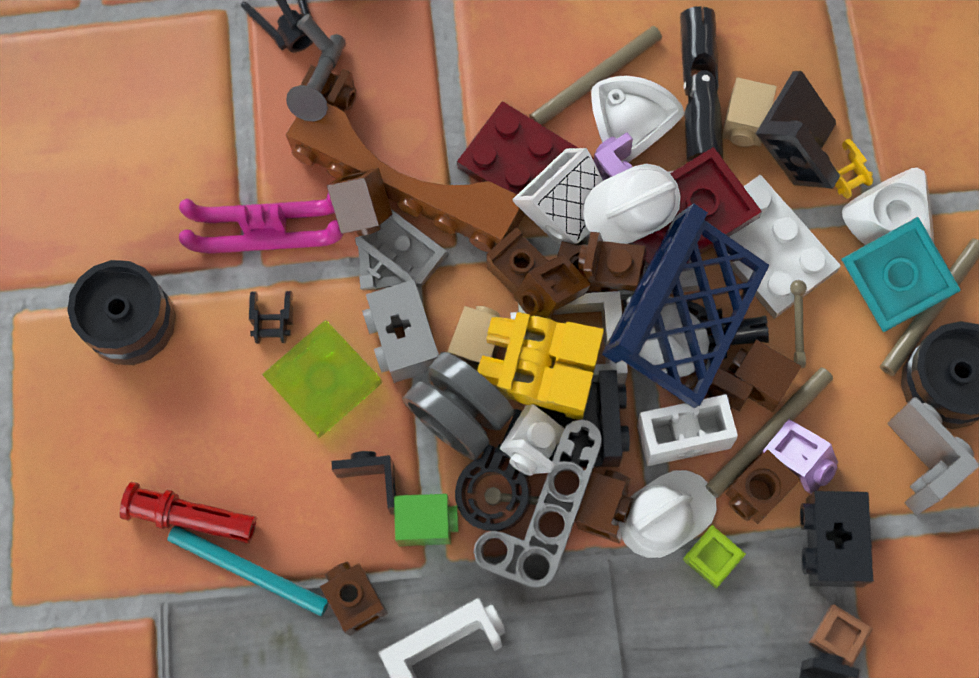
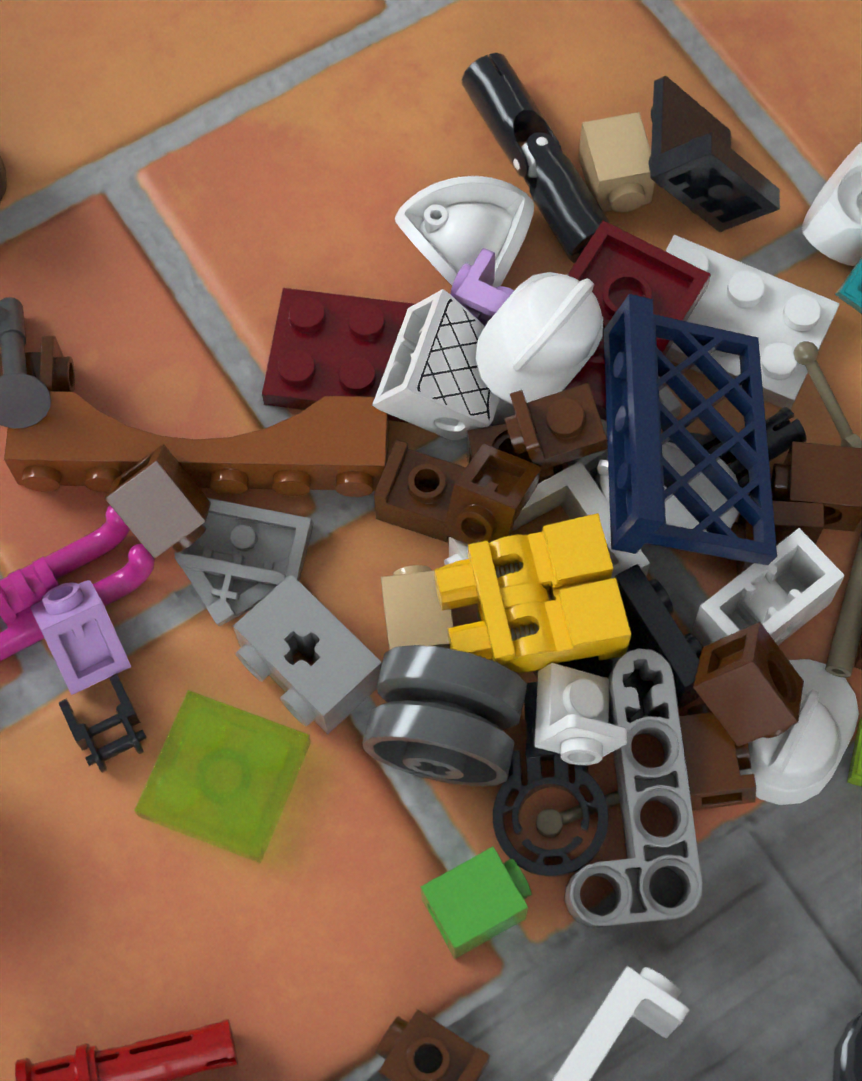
camera: 30 degrees left, 5 degrees down
black bracket [331,451,396,515] -> none
dark tan bar [529,26,662,125] -> none
yellow piece [835,139,873,199] -> none
none -> lavender bracket [31,580,131,695]
none -> reddish brown brick [693,622,804,747]

